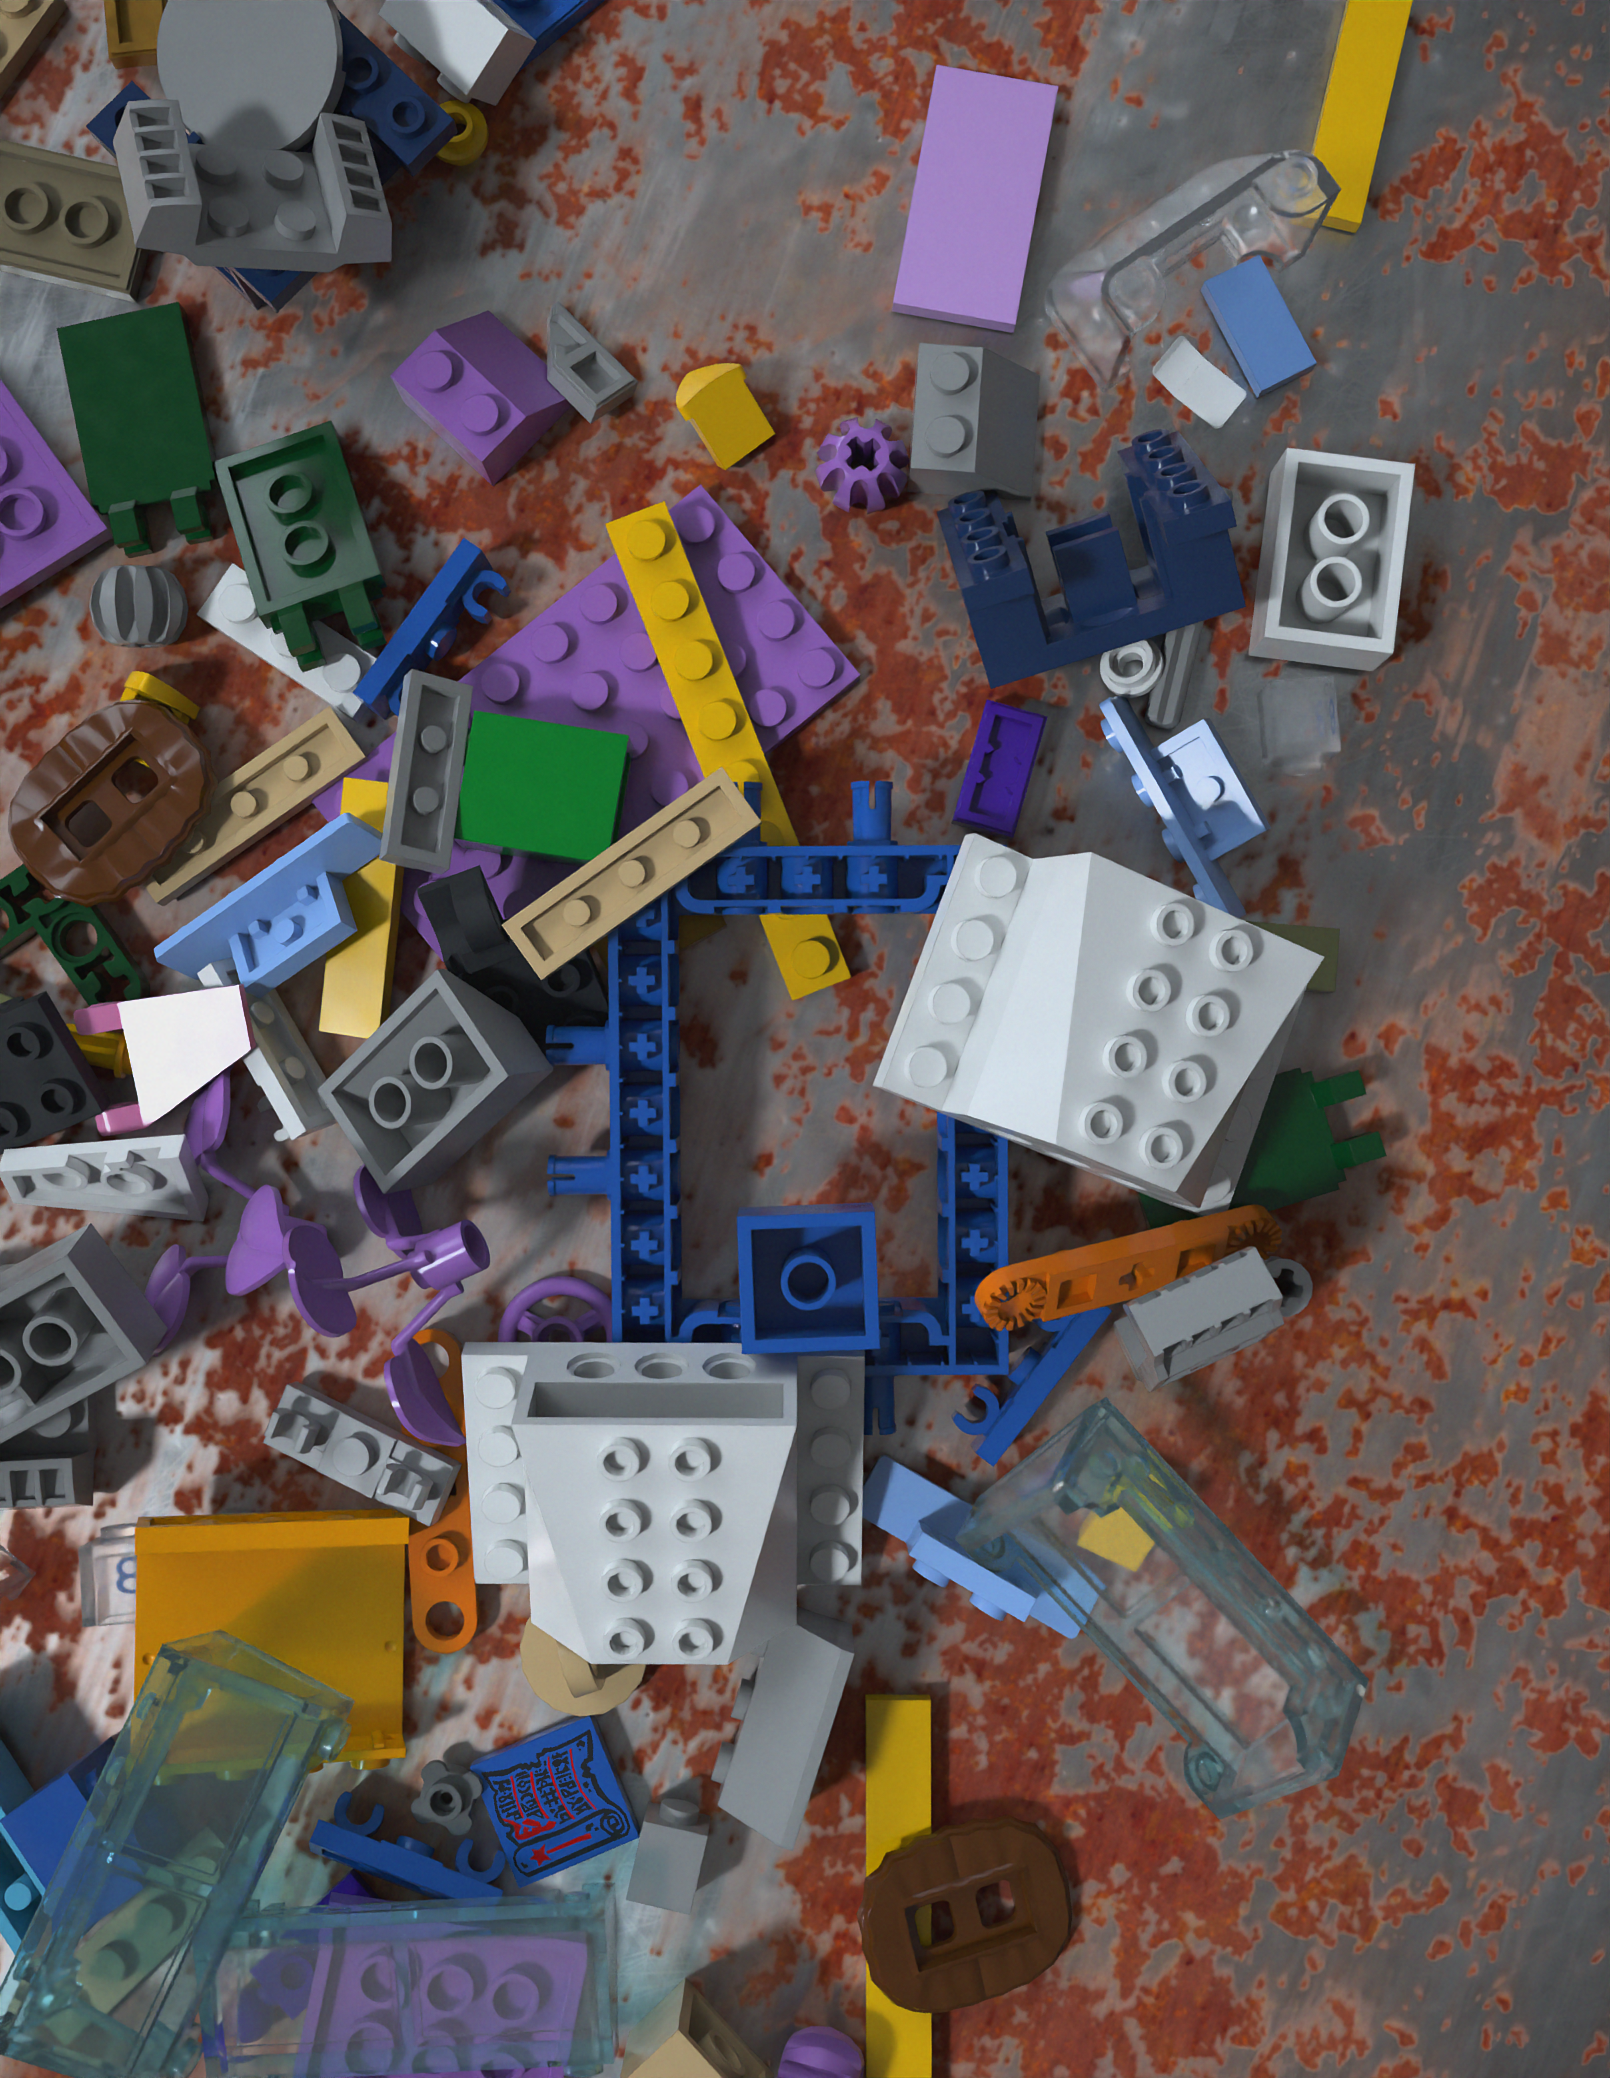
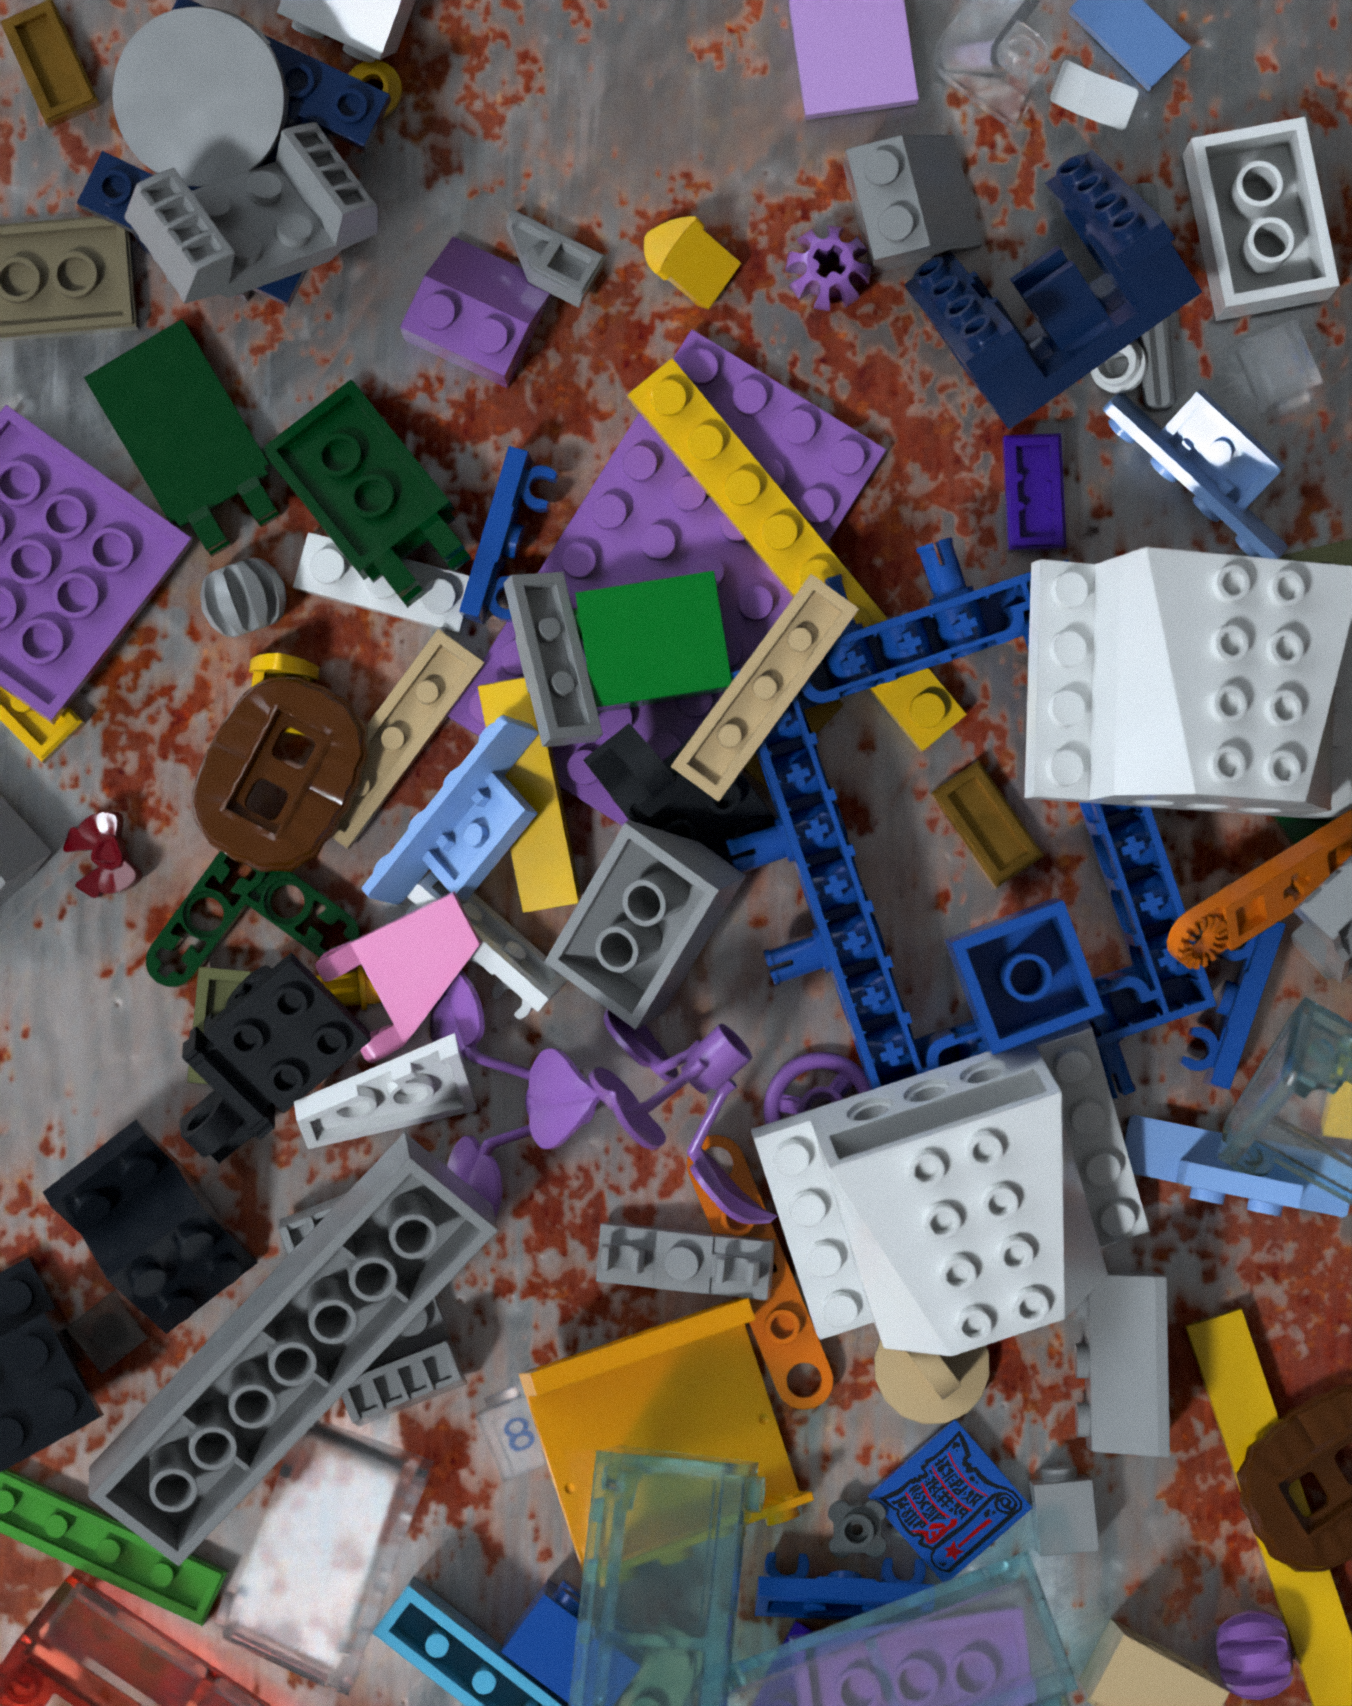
camera: 15 degrees left, 0 degrees up
none -> pearl gold tile [930,761,1044,889]

